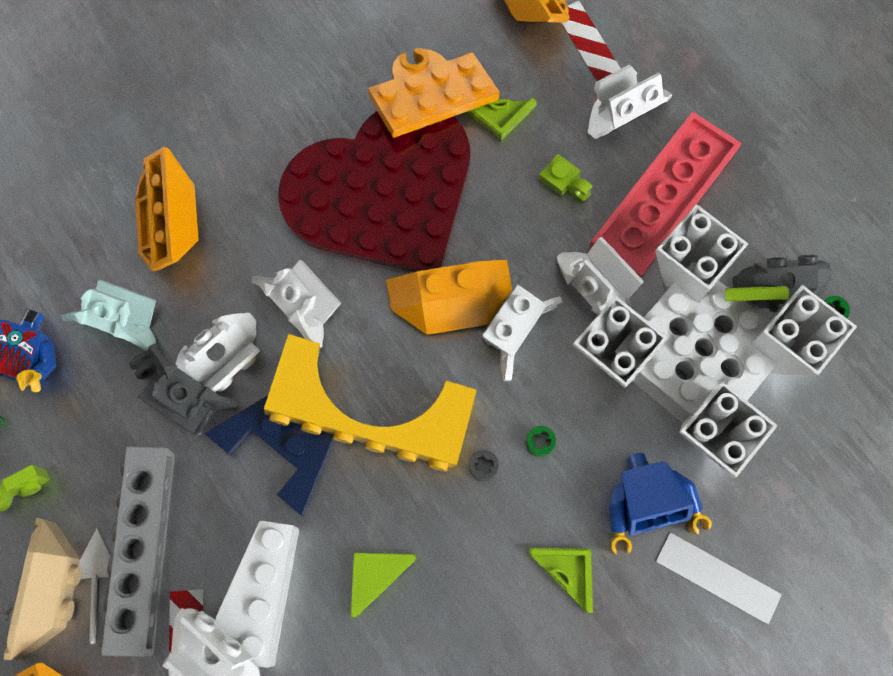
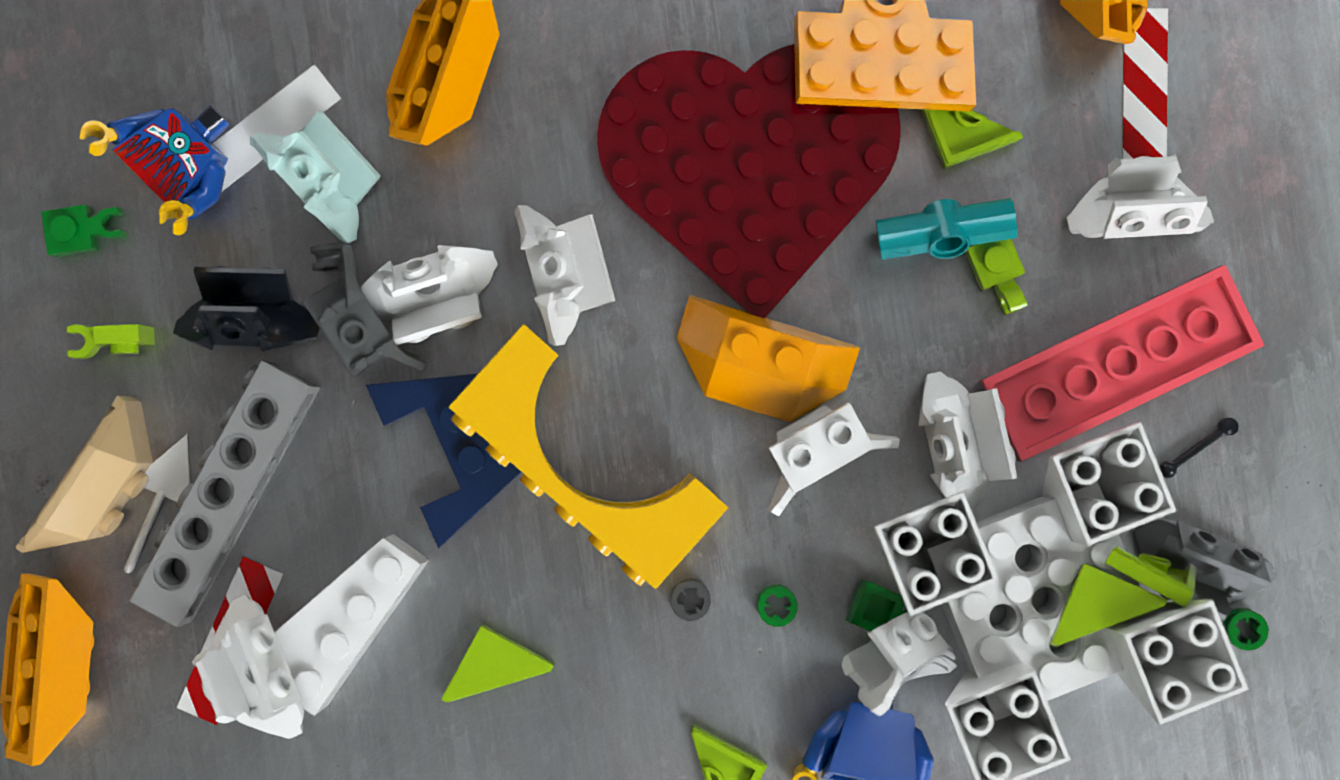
camera: 30 degrees right, 15 degrees up
none -> black piece [173,266,320,351]
none -> white sticker [213,64,341,192]
none -> white piece [841,611,958,716]
none -> green plate [845,579,931,631]
none -> teal piece [876,198,1018,260]
none -> lime tile [1049,563,1167,647]
none -> black hinge [1159,418,1239,478]

